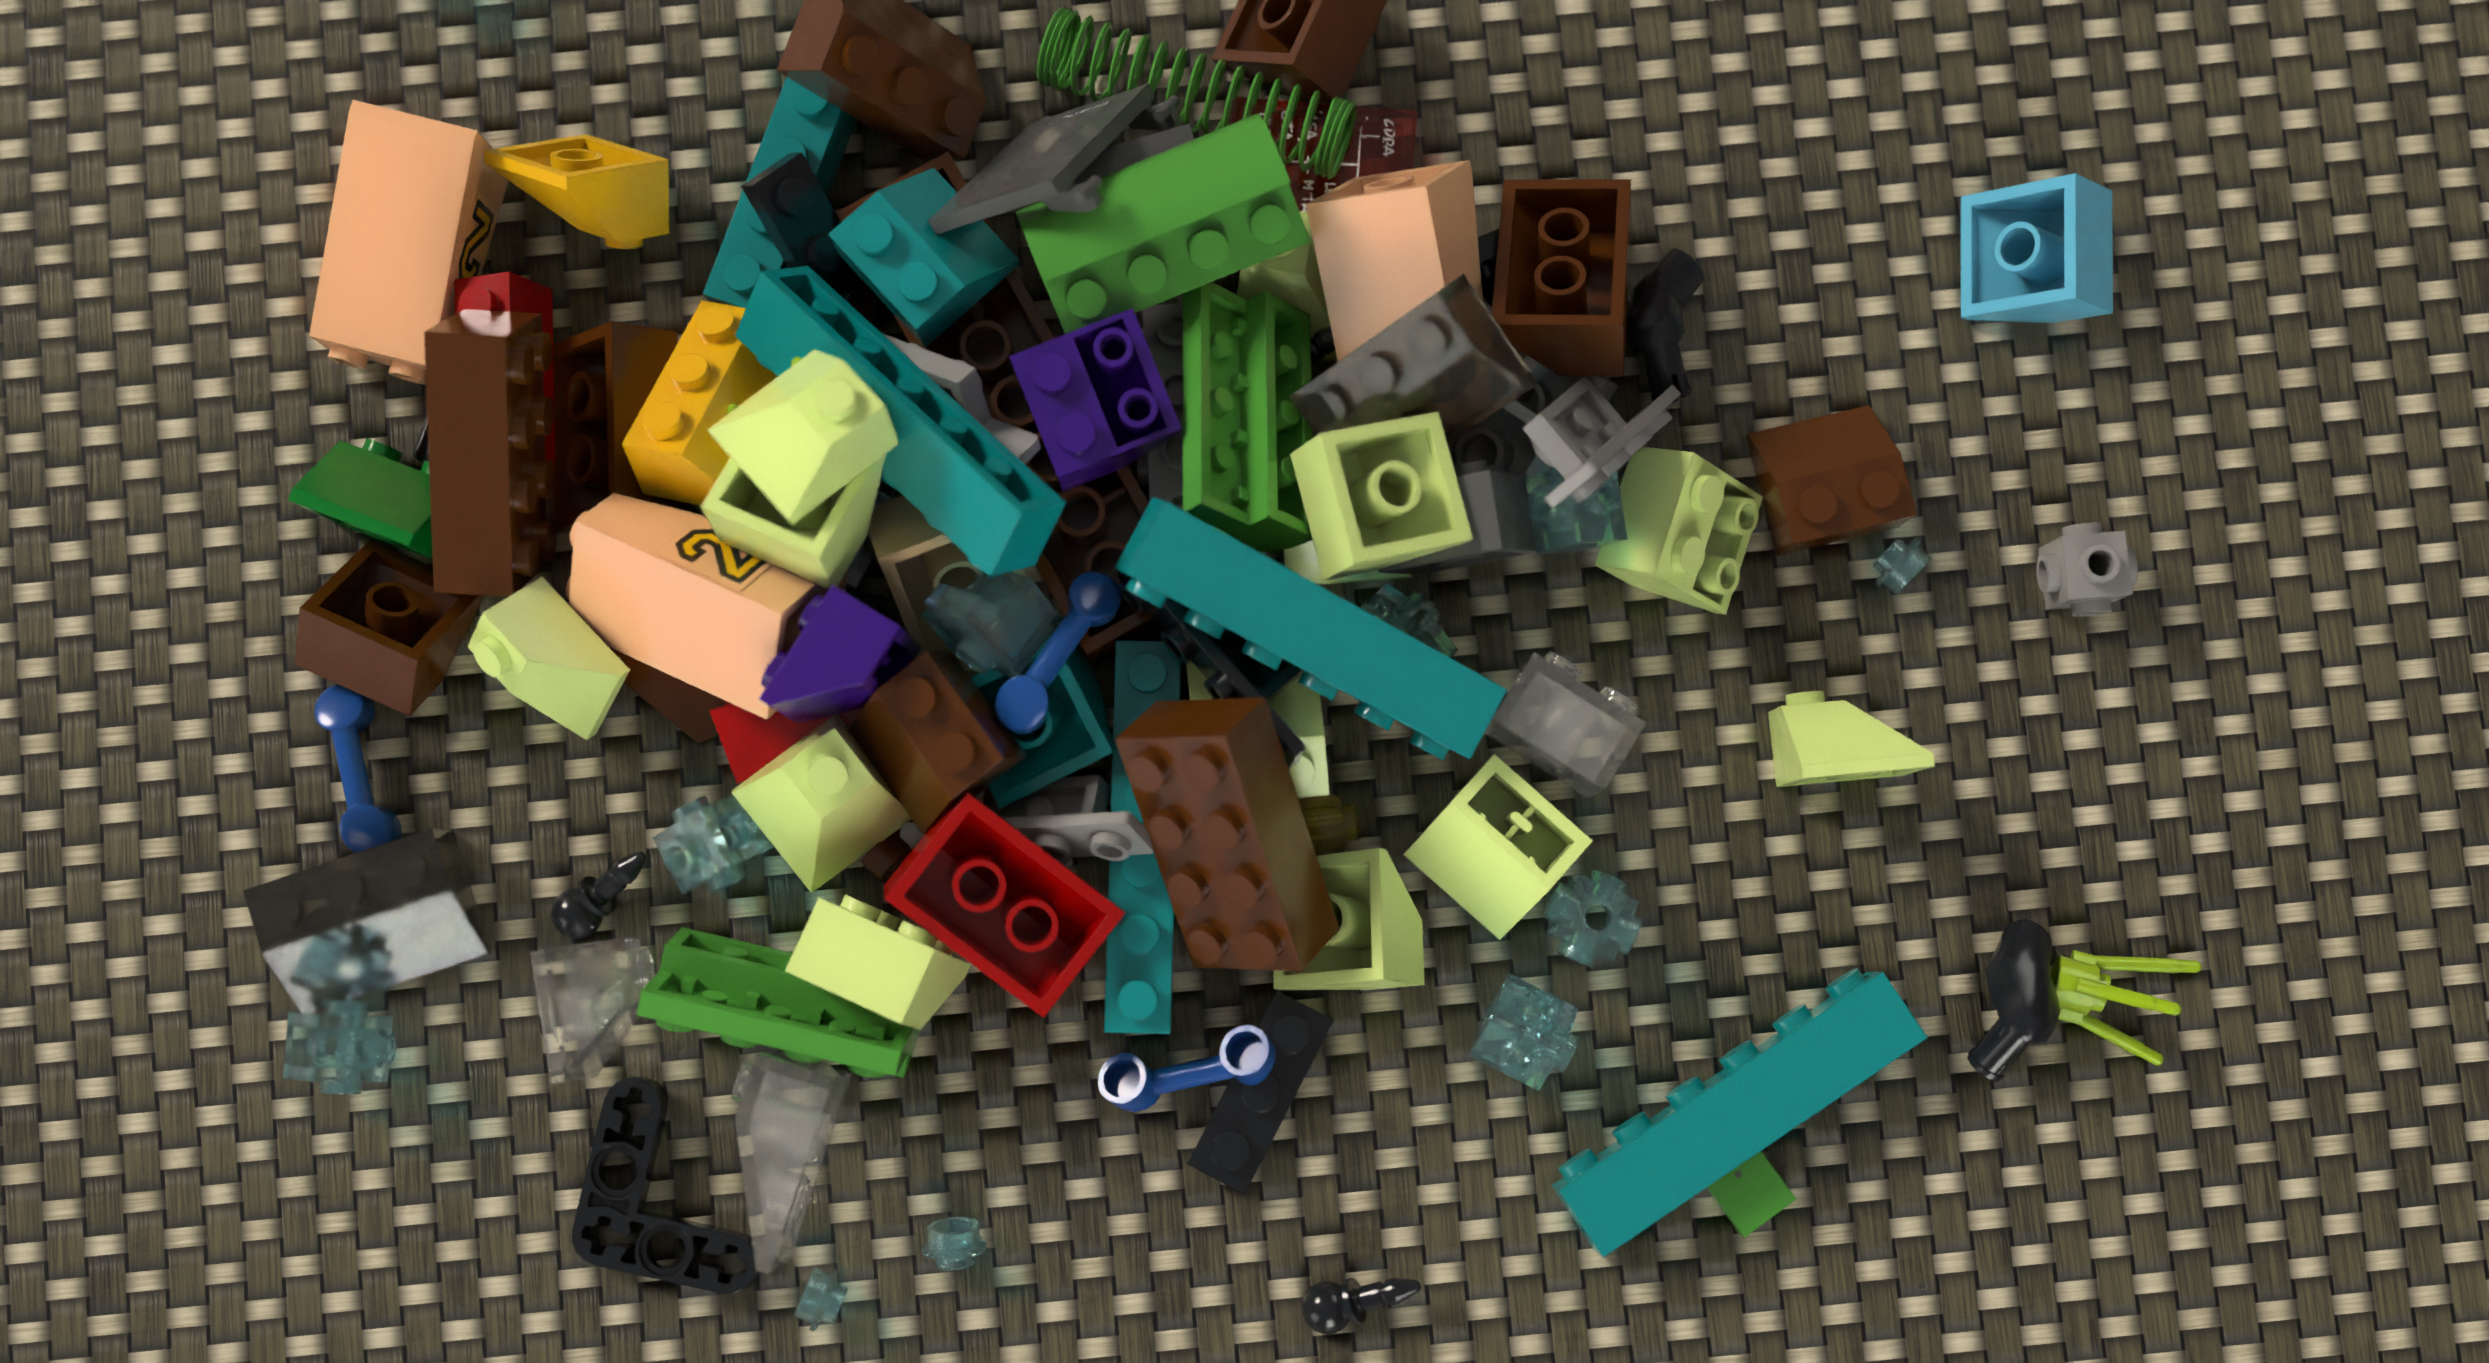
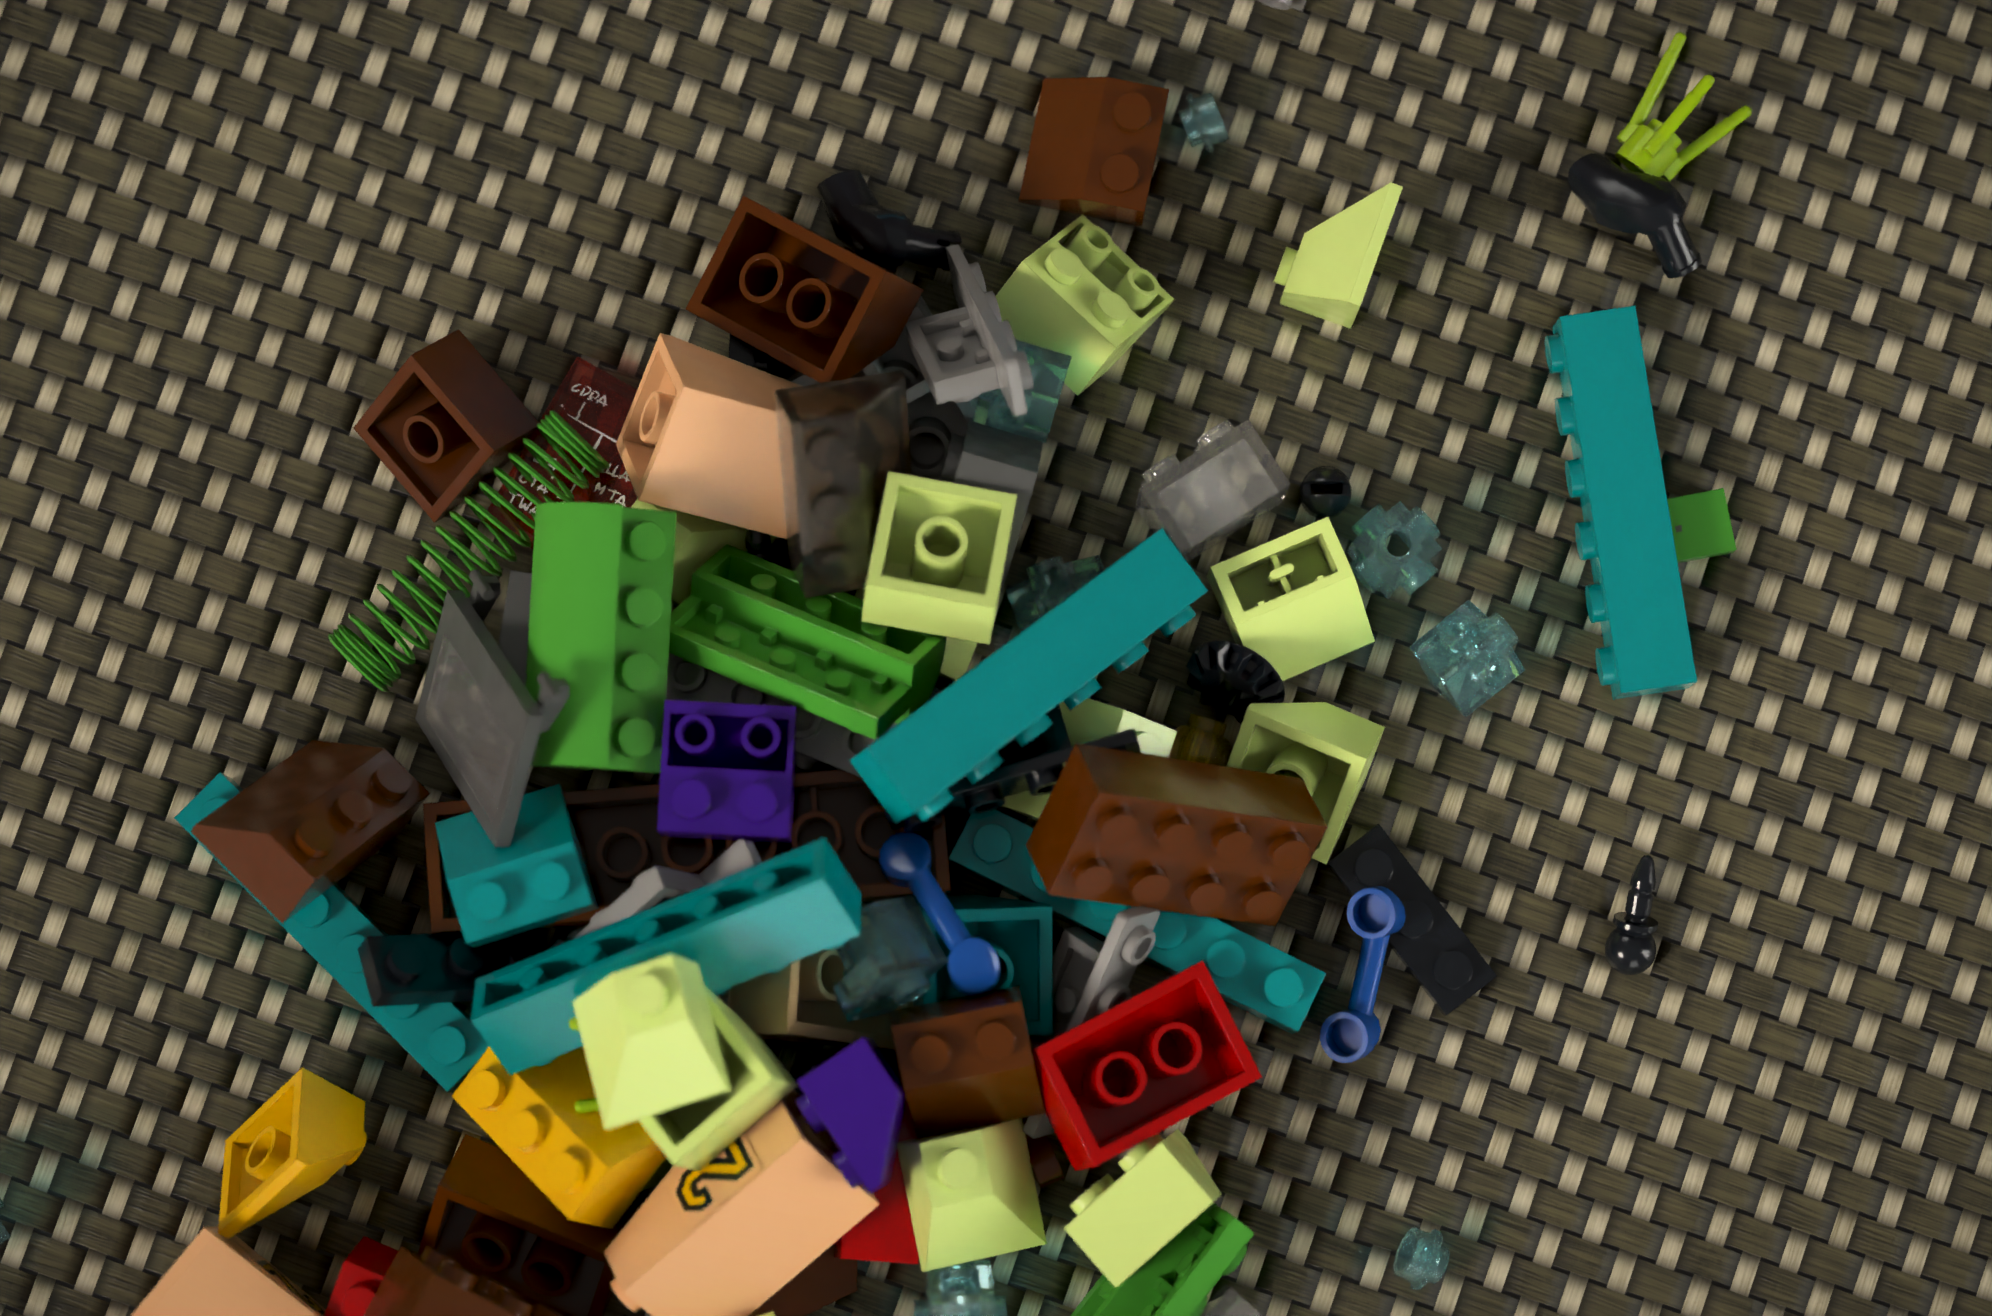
camera: 65 degrees left, 0 degrees up
none -> black gear [1186,640,1285,724]
none -> black hinge [1299,466,1351,519]

